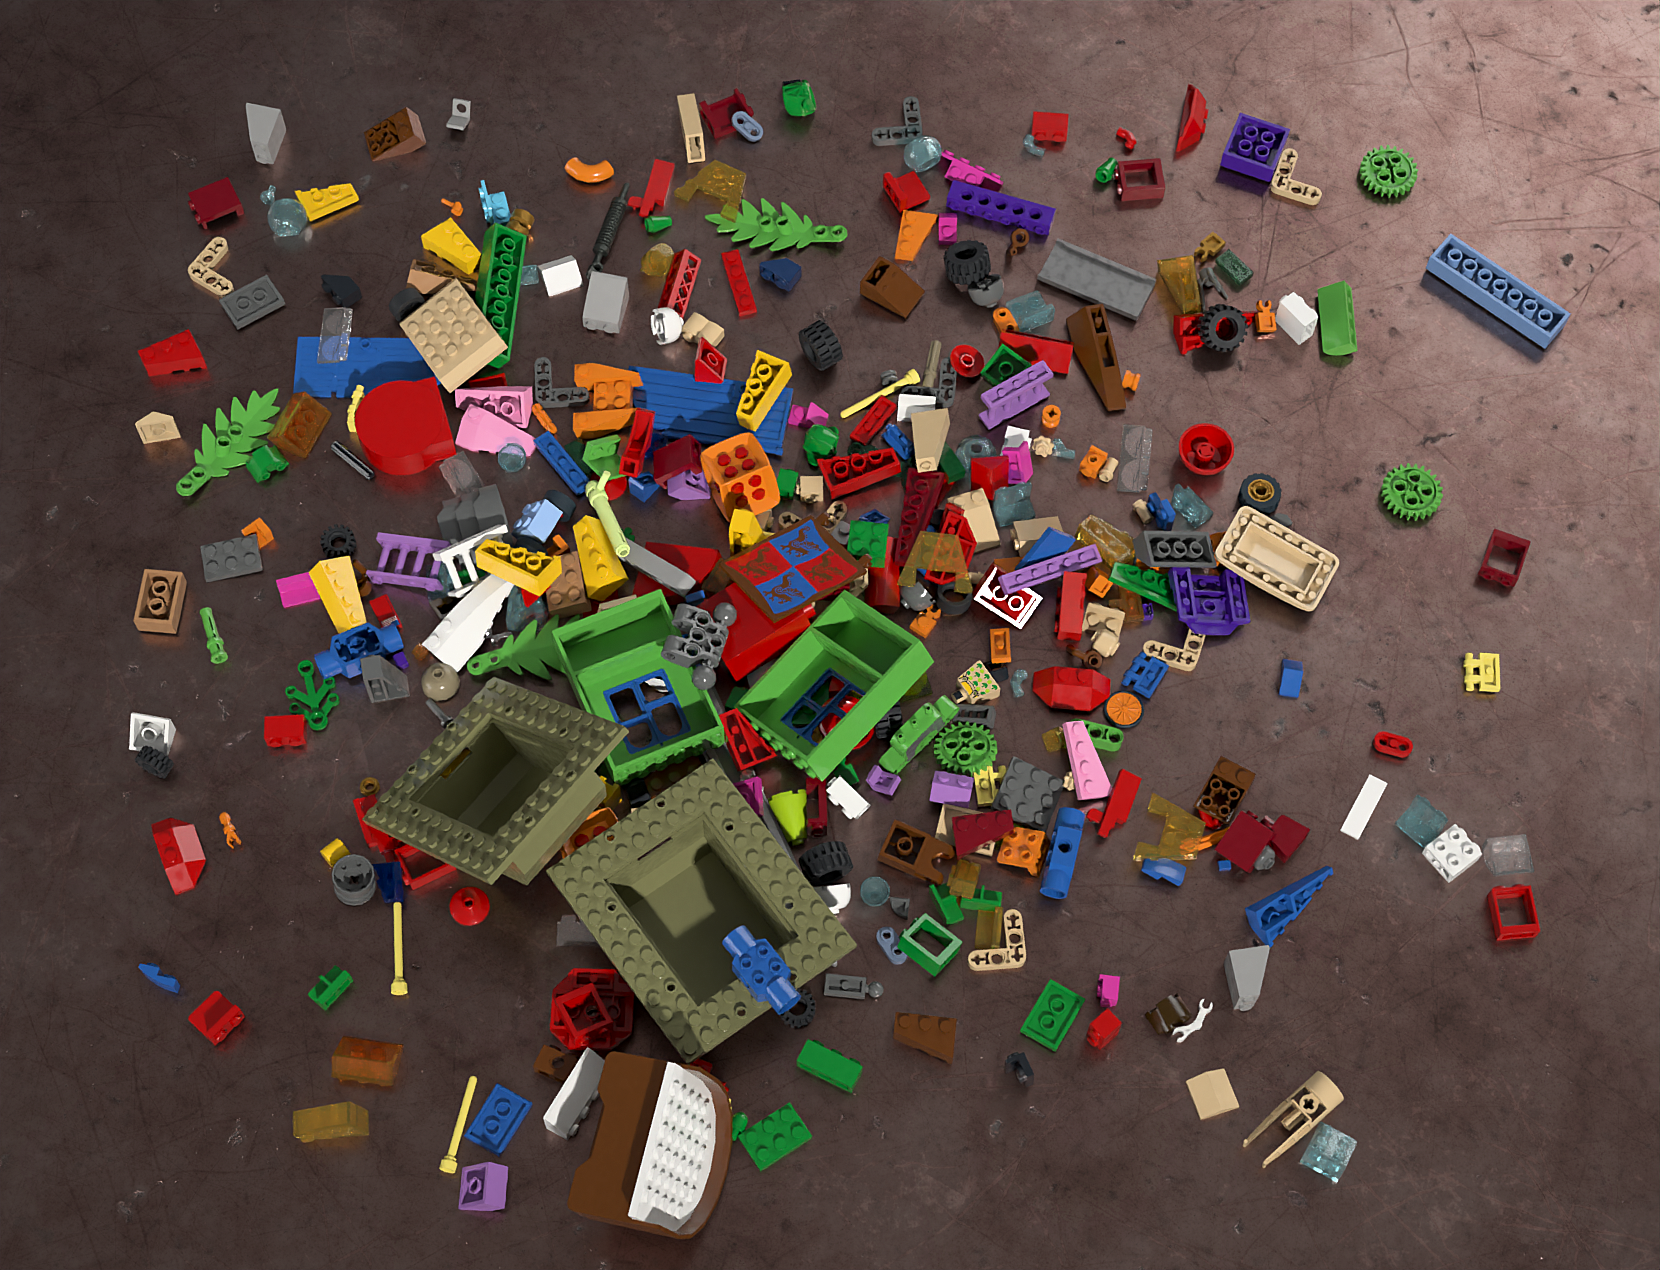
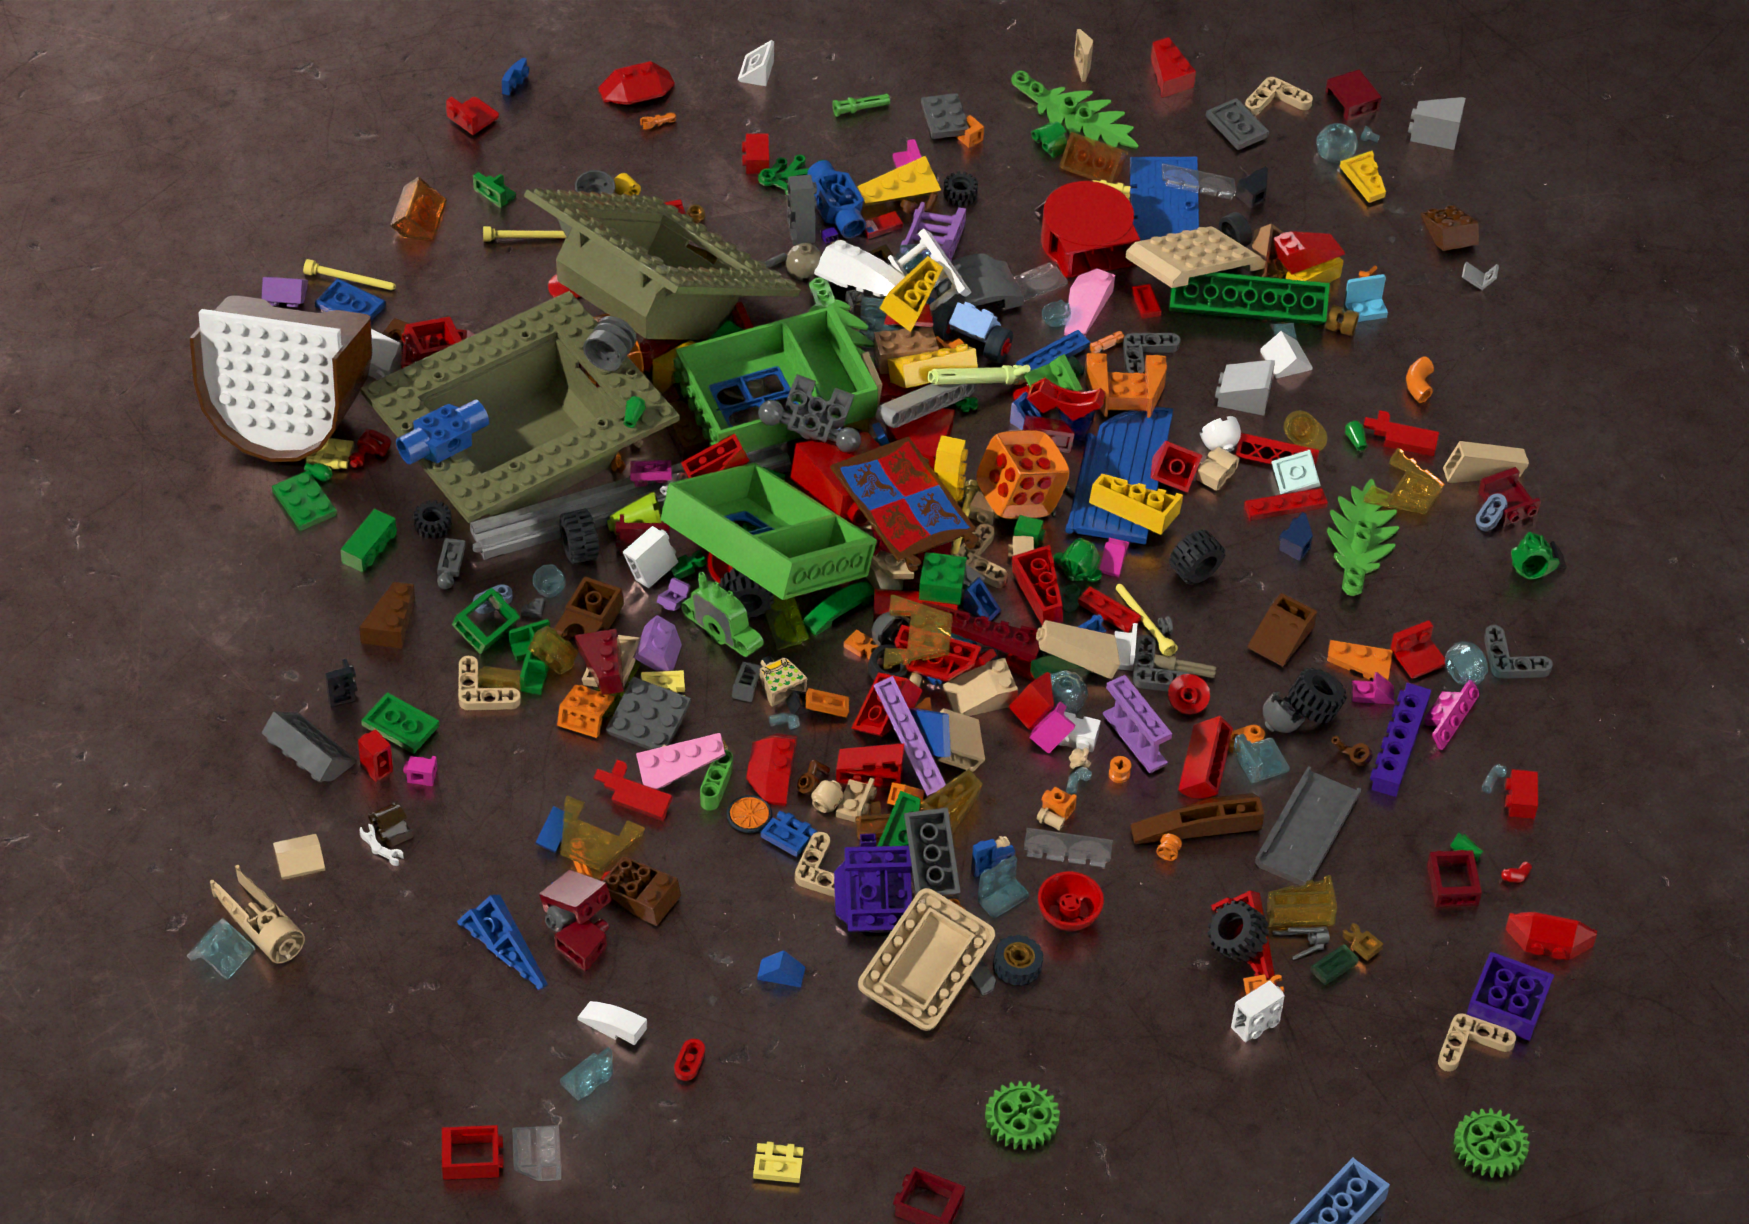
camera: 90 degrees right, 15 degrees down
medium nougat brick [133,569,187,634] -> none
black tyre [135,745,174,779] -> none
clear yellow wedge [293,1101,369,1142] -> none
bright pink wedge [455,386,533,428] -> none
pearl dark grey piece [586,183,630,281] -> none
white cylinder [813,883,851,914] -> none
bright green gear [934,721,997,777] -> none
green brick [980,343,1032,386] -> none
clear light blue bracket [993,482,1036,527] -> none
blue brick [1040,807,1085,899] -> none
light grey slope [1223,945,1270,1011] -> none
bright green brick [1317,281,1358,356] -> none
white brick [1422,824,1482,883] -> none
none -> dark grey slope [262,711,357,782]
none -> dark grey wheel [583,316,637,371]
none -> green cone [623,396,646,428]
none -> light aqua tile [1271,450,1321,495]
none -> red slope [1273,231,1345,275]

